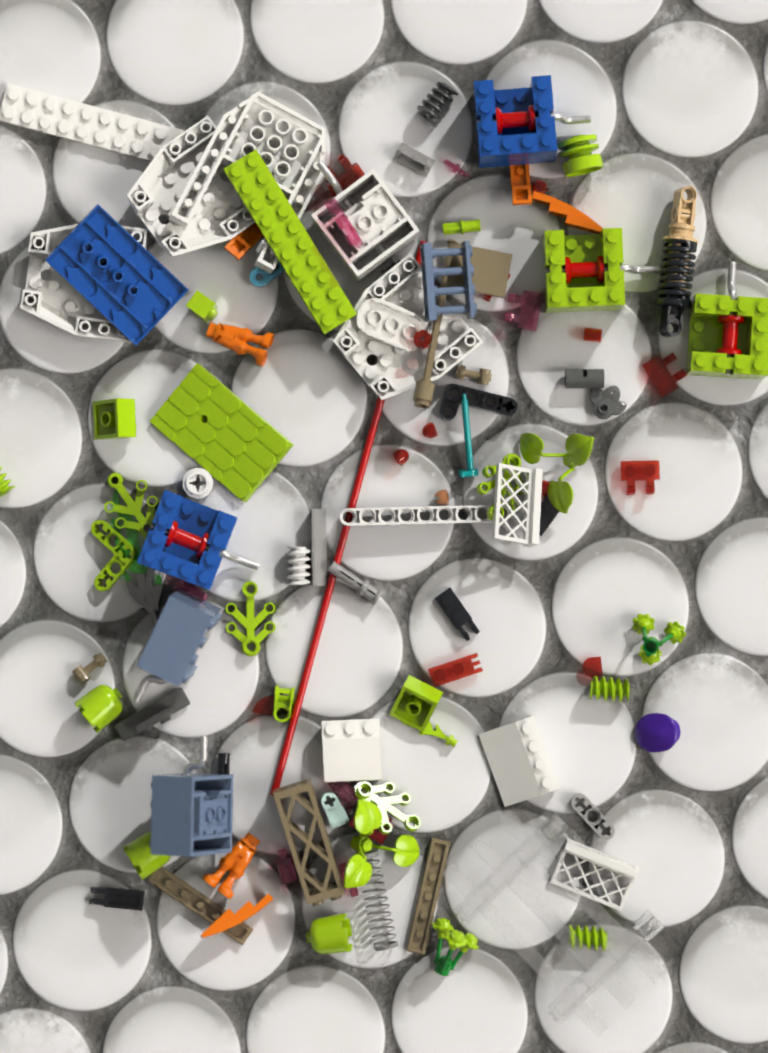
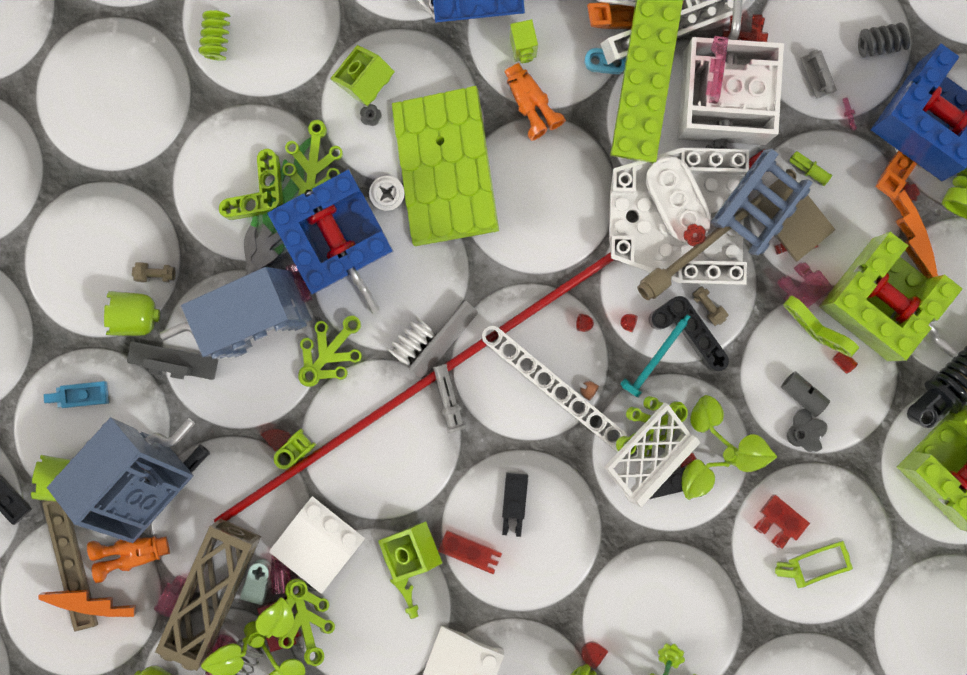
camera: 40 degrees right, 0 degrees up
clear red plate [642,353,687,398] -> none
none -> dark azure hinge [44,381,109,408]
none -> dark grey plate [360,104,382,126]
none -> lime sword [775,541,853,588]
none -> lime beam [783,296,859,357]

